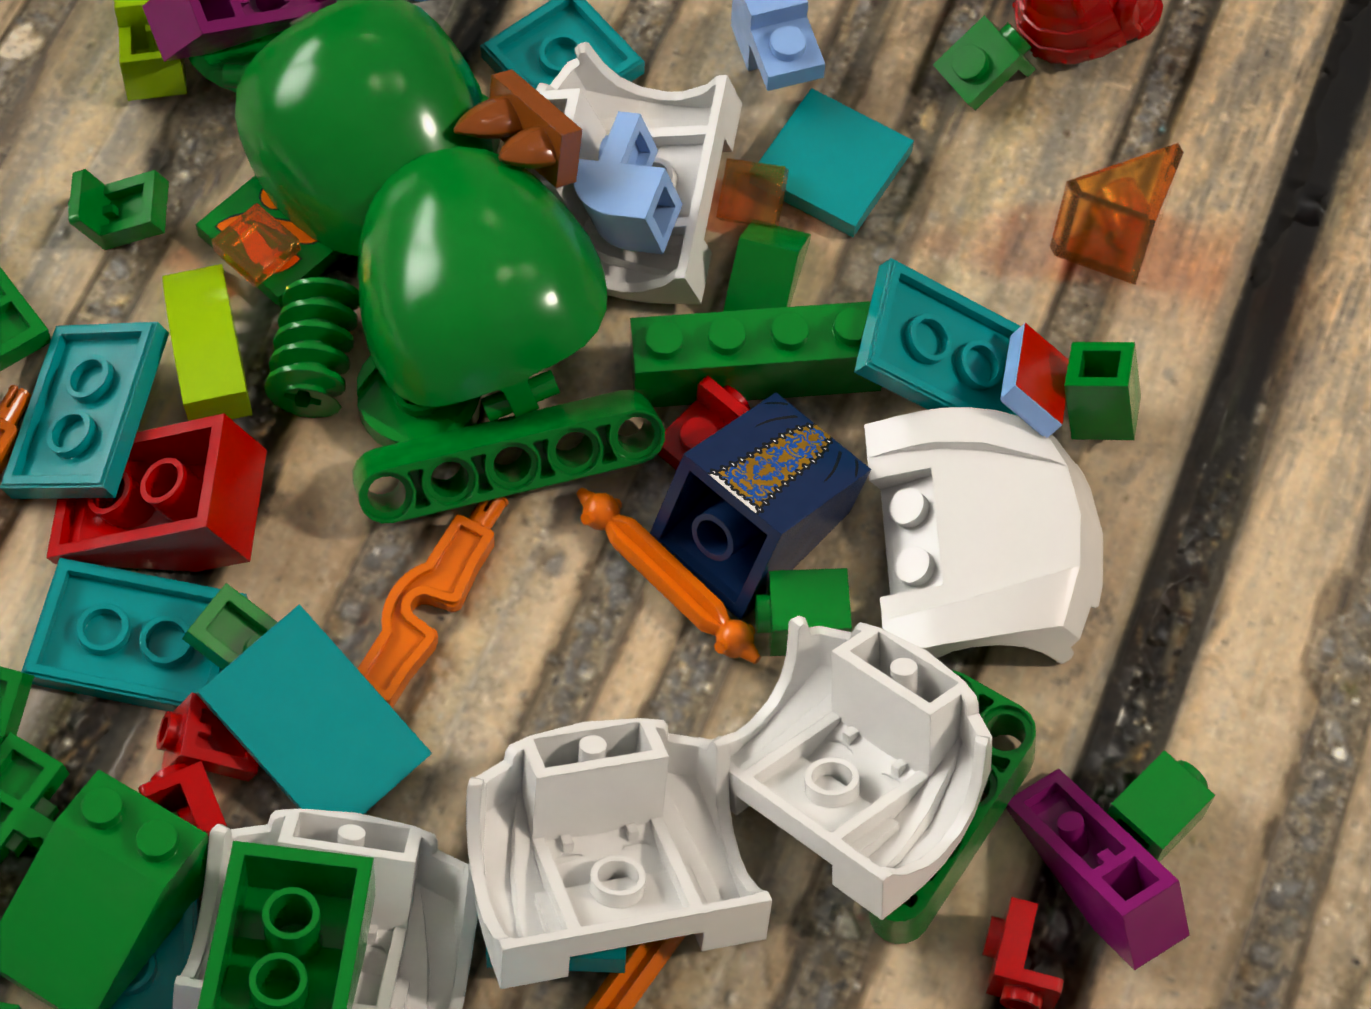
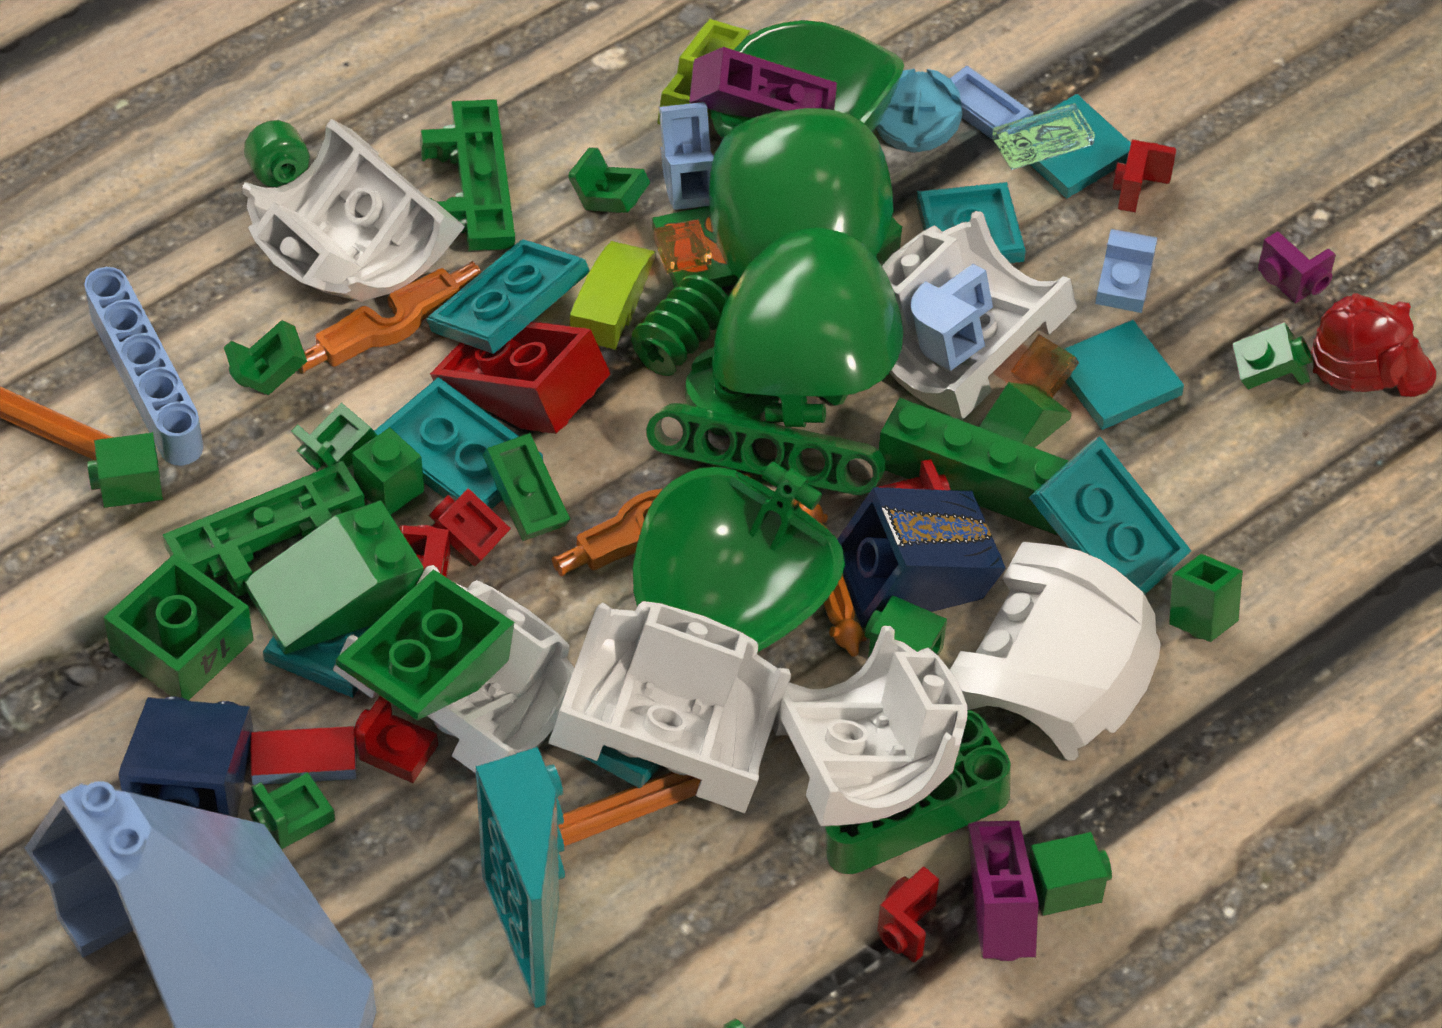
camera: 30 degrees right, 10 degrees down
teal tile [197,604,432,814] -> none
dark orange tile [453,69,583,188] -> none
tile [1000,323,1069,438] -> none
clear orange slope [1050,143,1184,285] -> none
none -> green brick [352,427,424,515]
none -> green piece [633,461,845,653]
none -> light blue brick [659,102,714,210]

